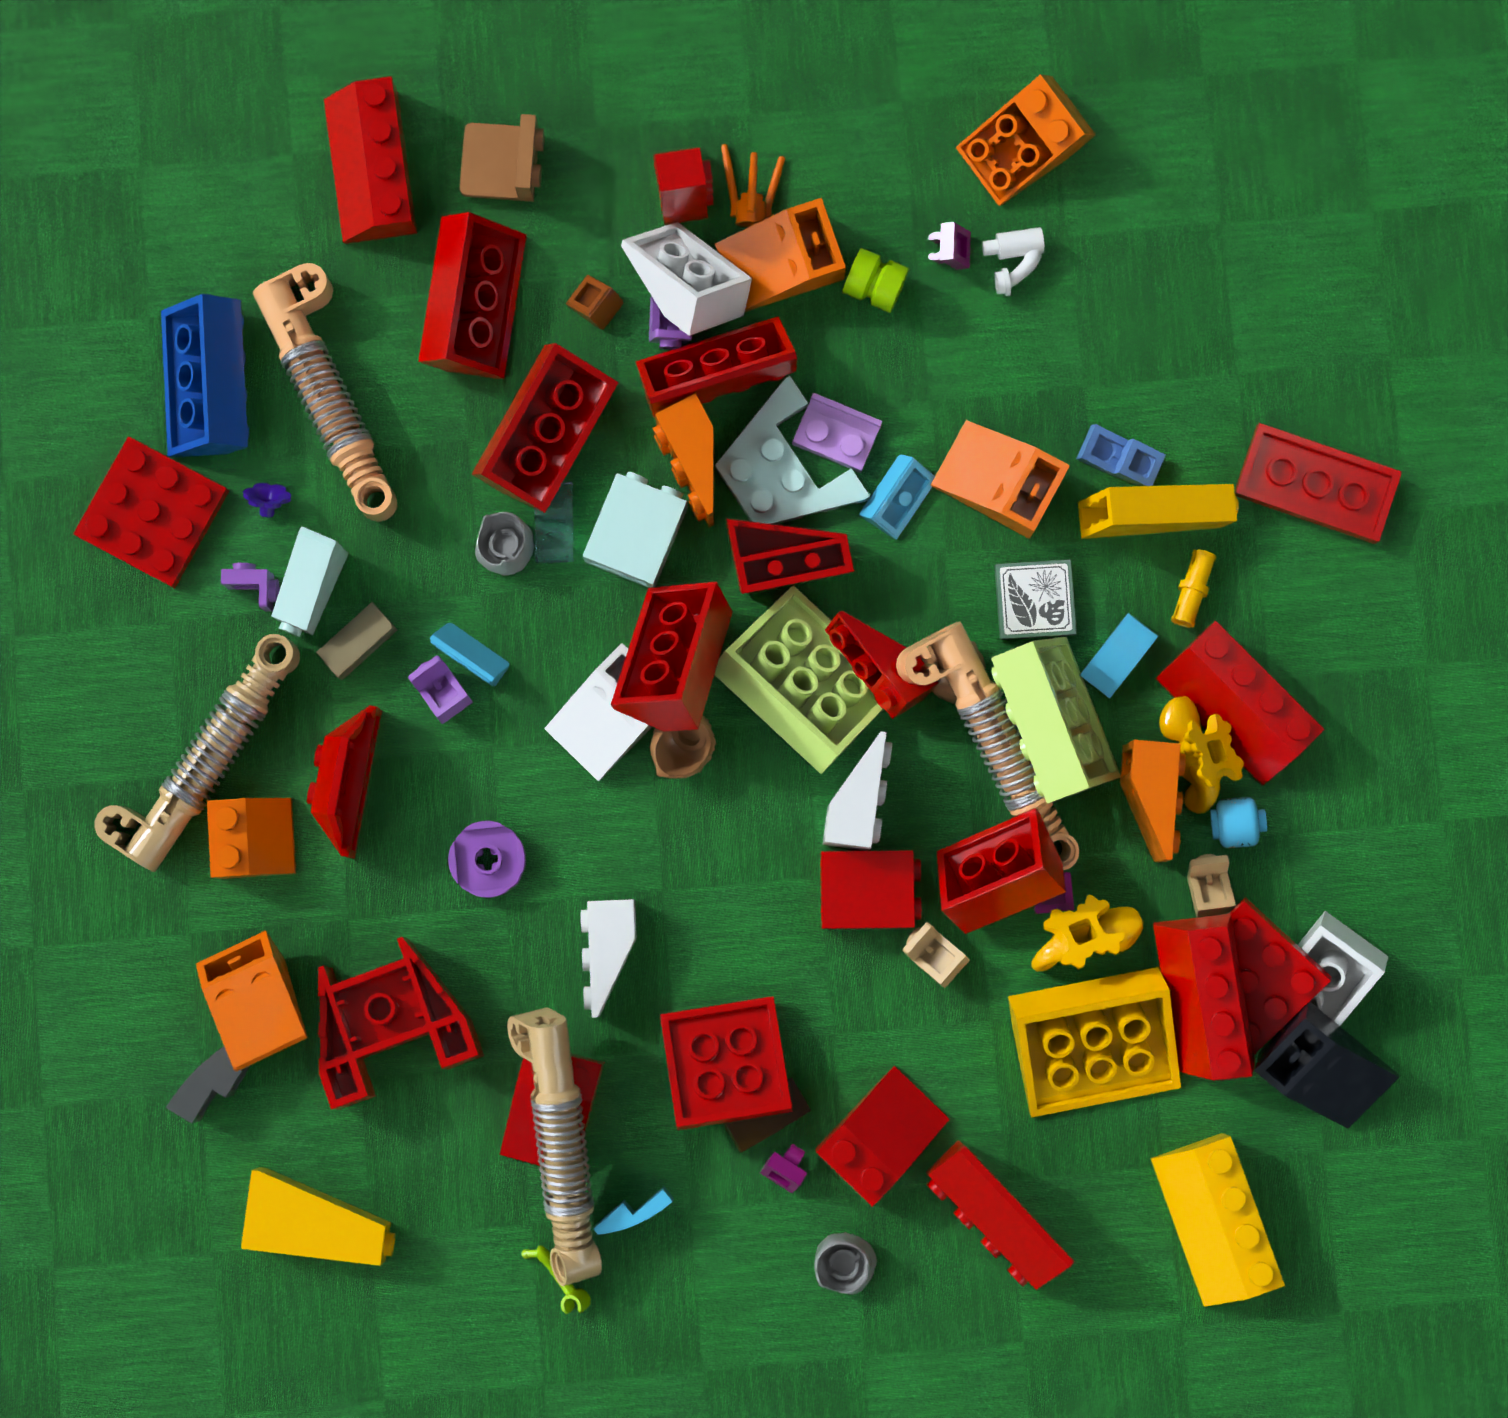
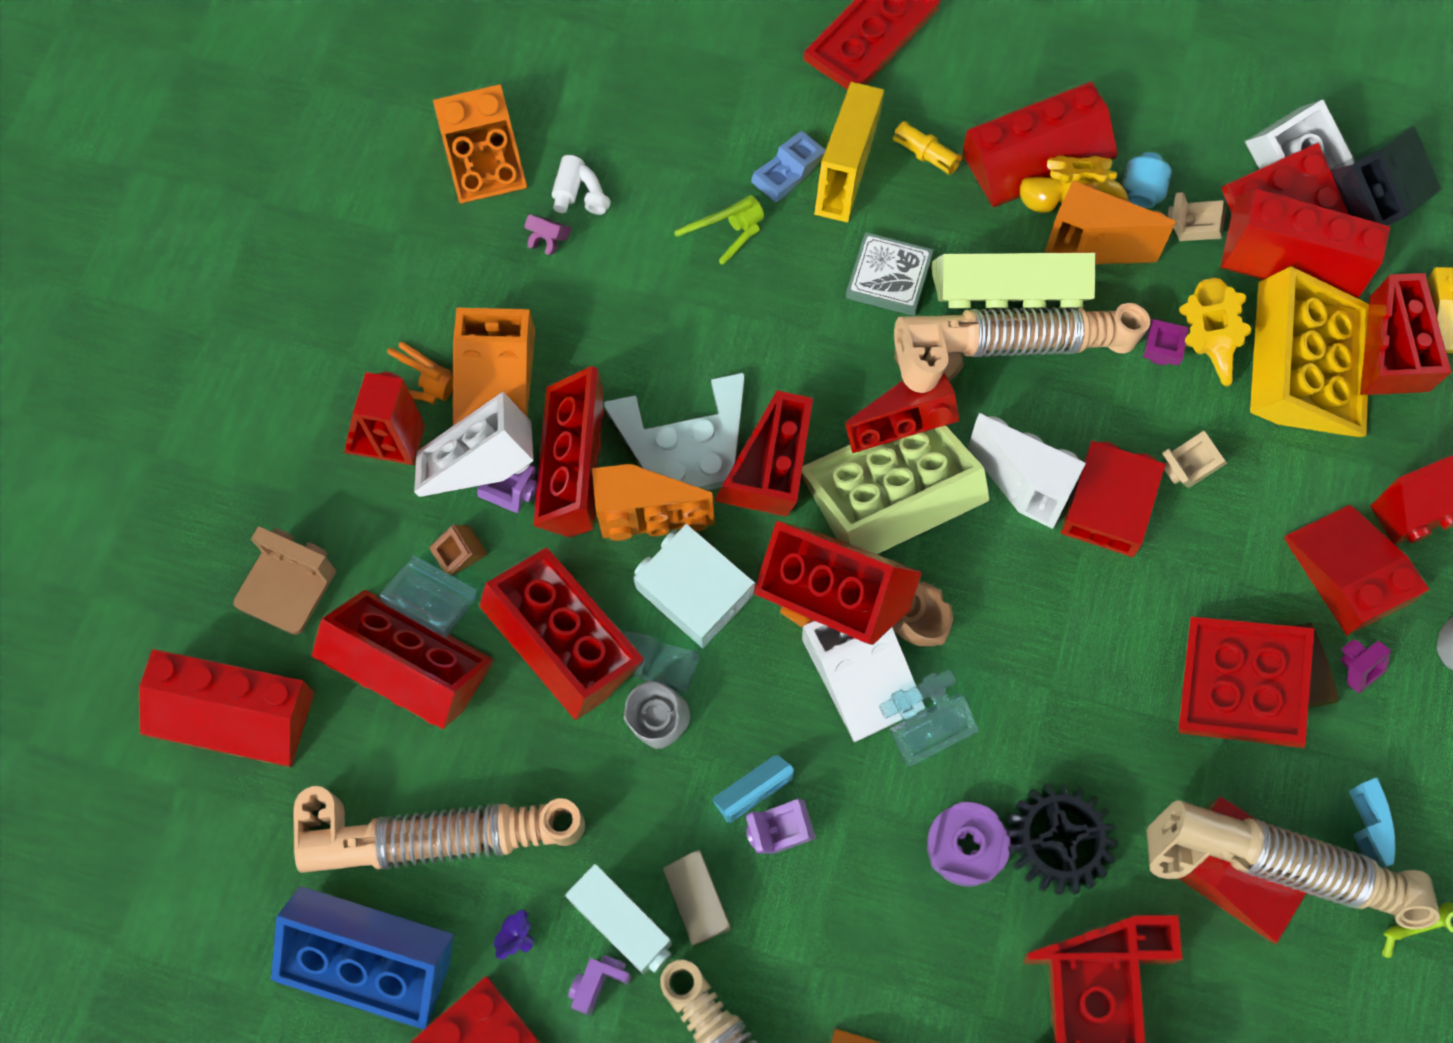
camera: 65 degrees left, 15 degrees down
red wedge [307,705,382,859] -> none
white slope [581,899,637,1018] -> none
lavender plate [792,393,882,473] -> none
lime wheel [842,248,910,313] -> none
medium azure slope [859,454,935,540] -> none
orange slope [930,420,1070,539] -> none
red slope [936,808,1066,934] -> none
medium azure slope [1080,612,1158,699] -> none
none -> clear light blue plate [381,555,477,638]
none -> lime plant [674,195,764,265]
none -> clear light blue plate [879,669,979,767]
none -> black gear [1006,783,1118,896]
none -> red wedge [1360,273,1452,395]

